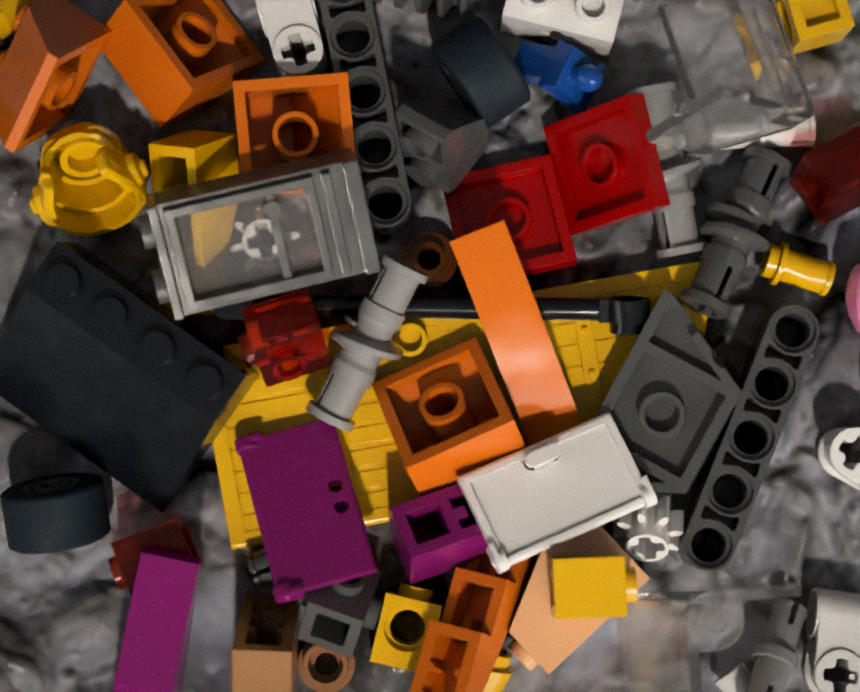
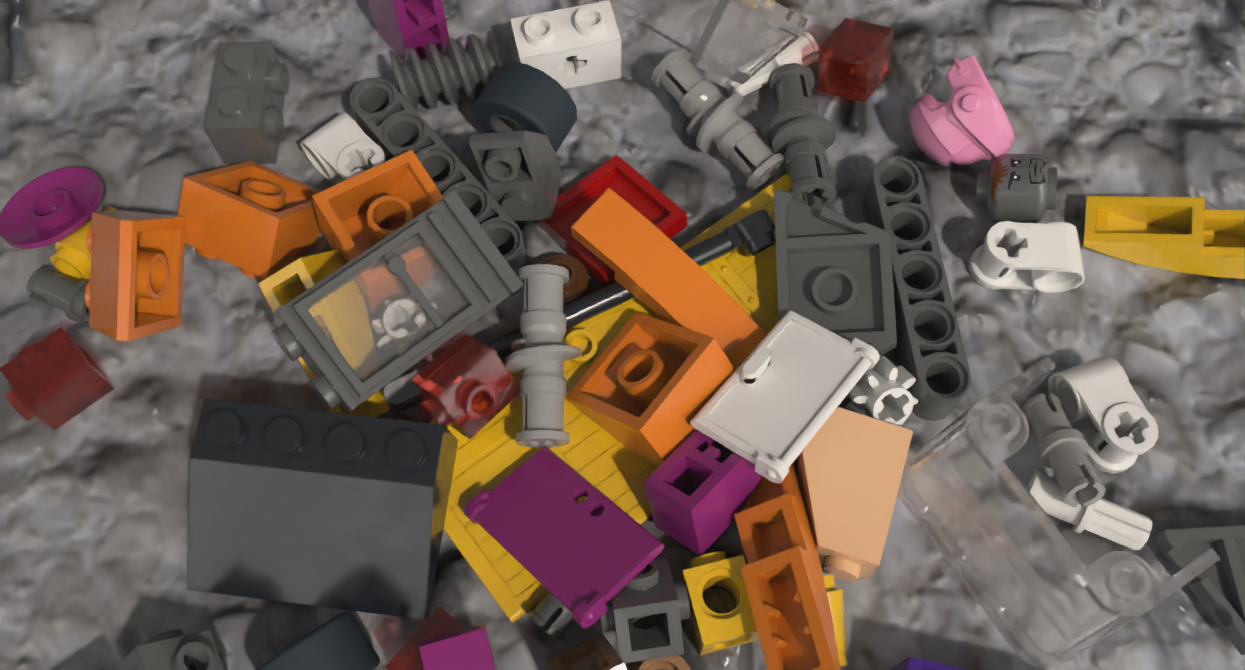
camera: 30 degrees left, 20 degrees down
yellow helmet [29,122,150,237] -> none
blue piece [514,39,605,112] -> none
red plate [543,93,670,235] -> none
yellow brick [549,554,637,619] -> none
yellow pin [759,241,836,297] -> none

